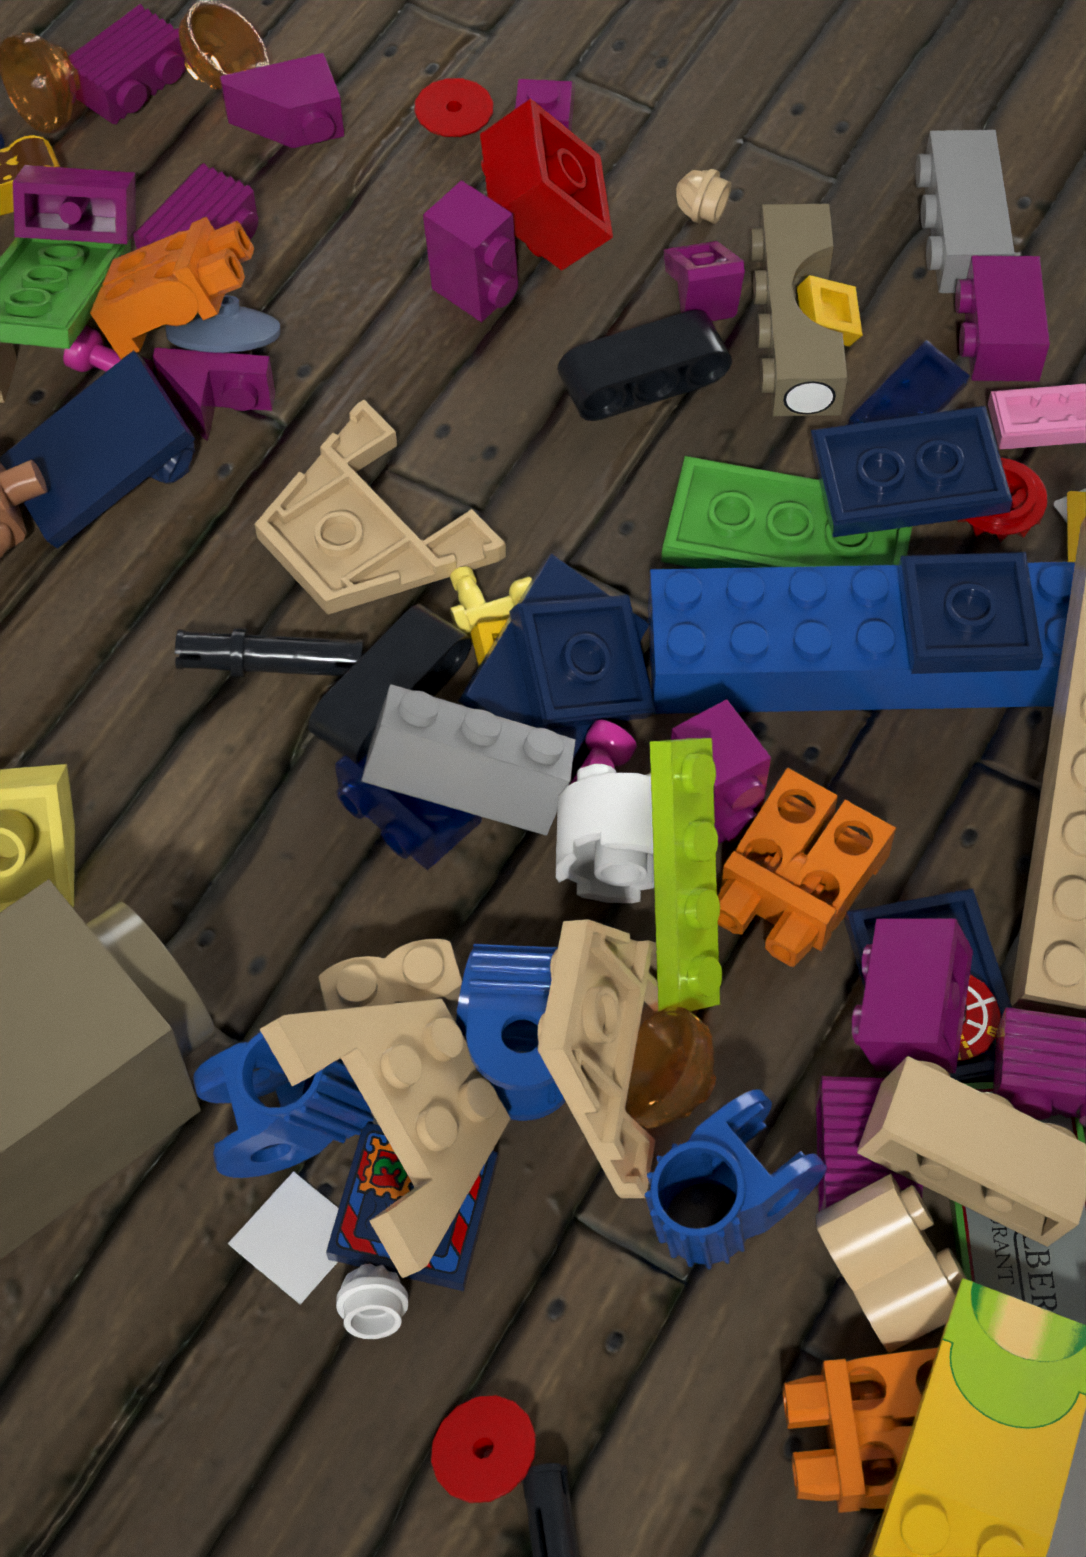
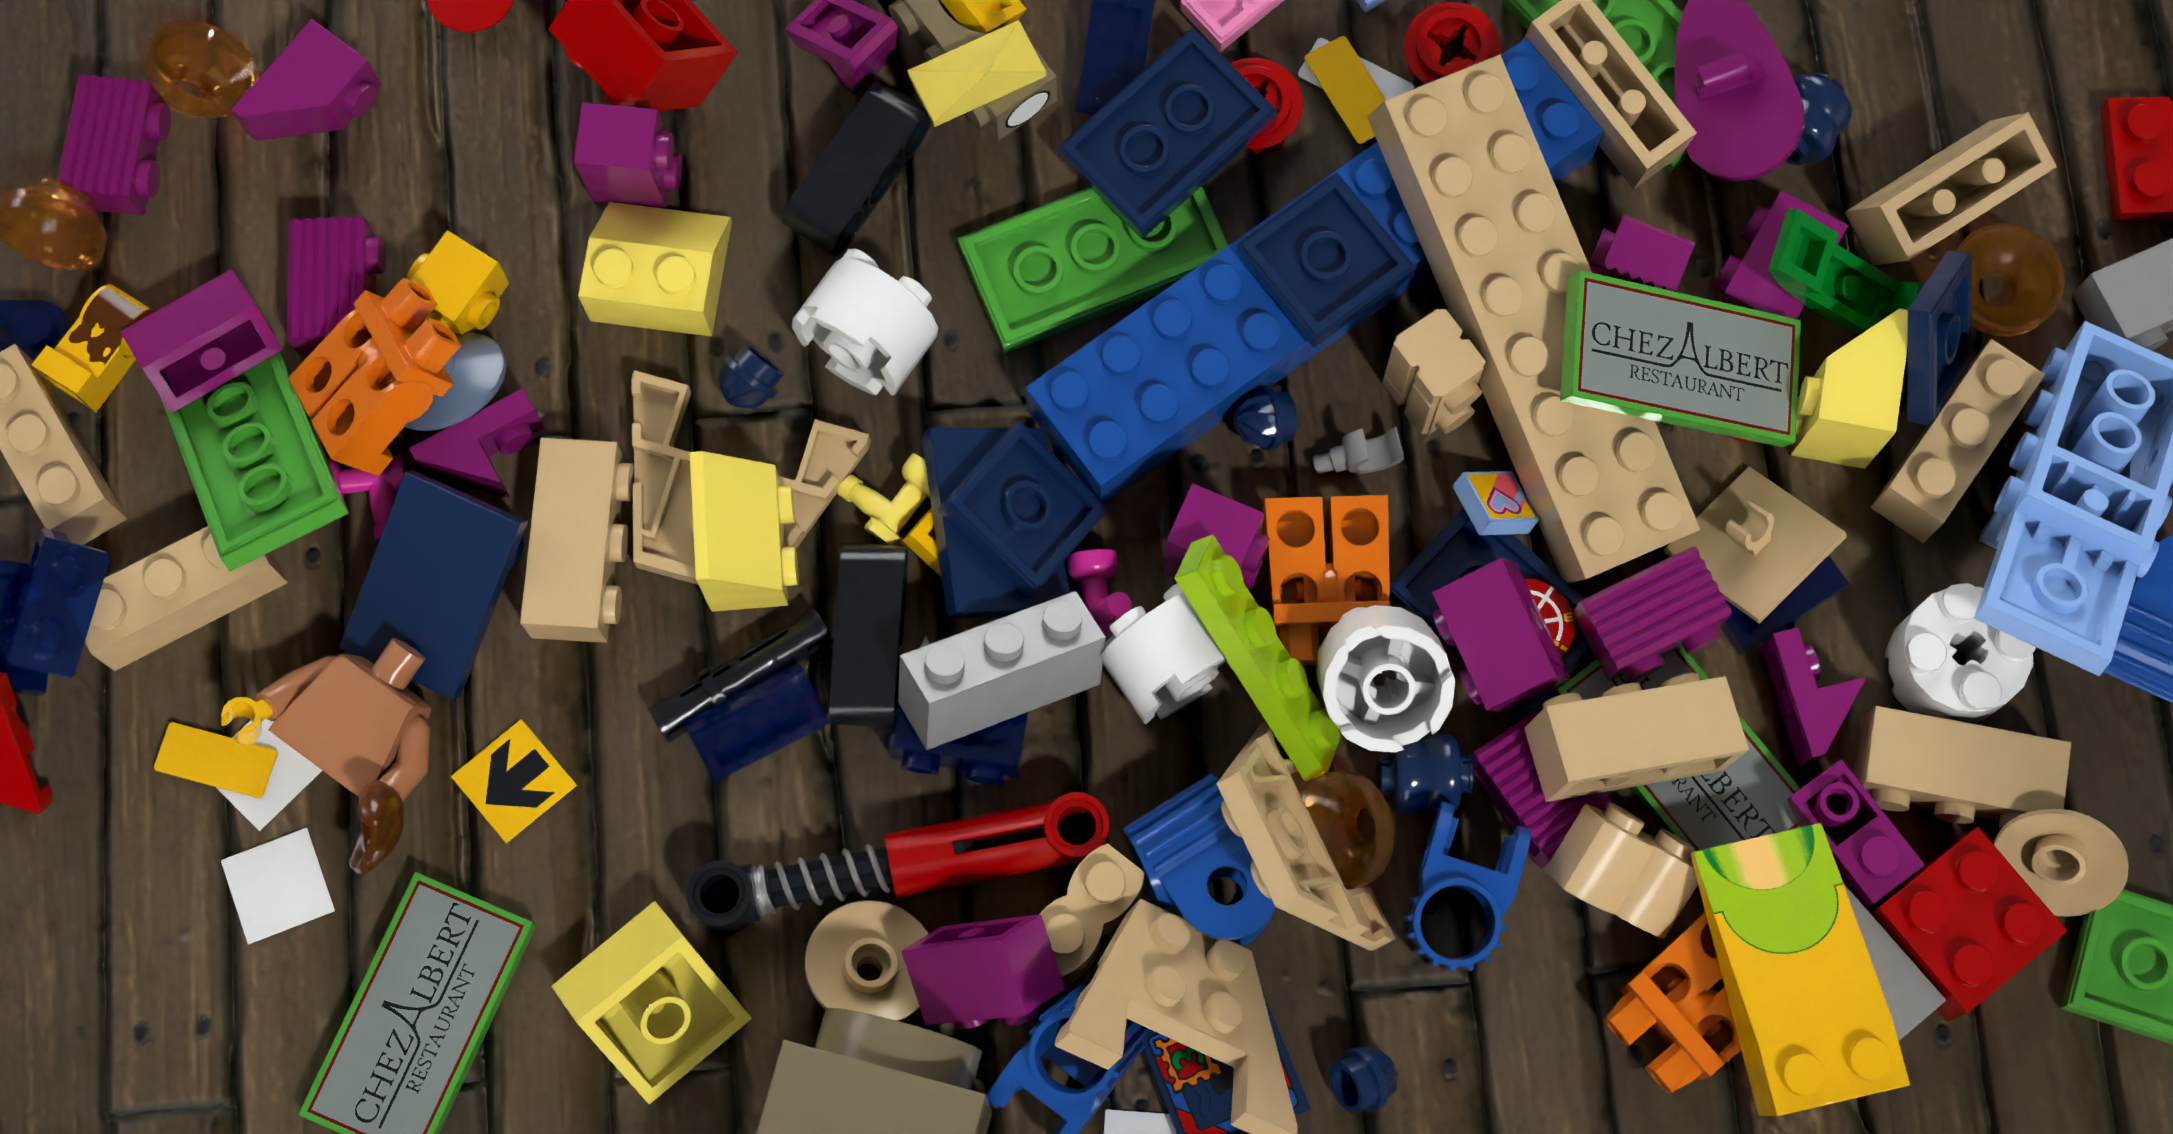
camera: 35 degrees left, 15 degrees up
none -> yellow brick [406,230,510,335]
none -> yellow sticker [451,719,577,844]
none -> tan brick [520,438,634,643]
none -> light yellow slope [578,202,732,337]
none -> clear blue plate [684,664,830,782]
none -> piece [686,792,1109,935]
none -> light yellow slope [690,451,799,612]
none -> dark blue plate [718,343,784,409]
none -> white brick [792,249,938,396]
none -> tan dish [805,901,928,1022]
none -> magenta brick [901,914,1065,1030]
none -> light yellow slope [907,20,1046,127]
none -> dark blue plate [1233,387,1297,450]
none -> light grey piece [1313,427,1404,475]
none -> white brick [1316,605,1455,753]
none -> dark blue plate [1329,1047,1398,1113]
none -> dark blue piece [1376,734,1473,815]
none -> tan brick [1382,308,1486,435]
none -> tile [1452,471,1539,535]

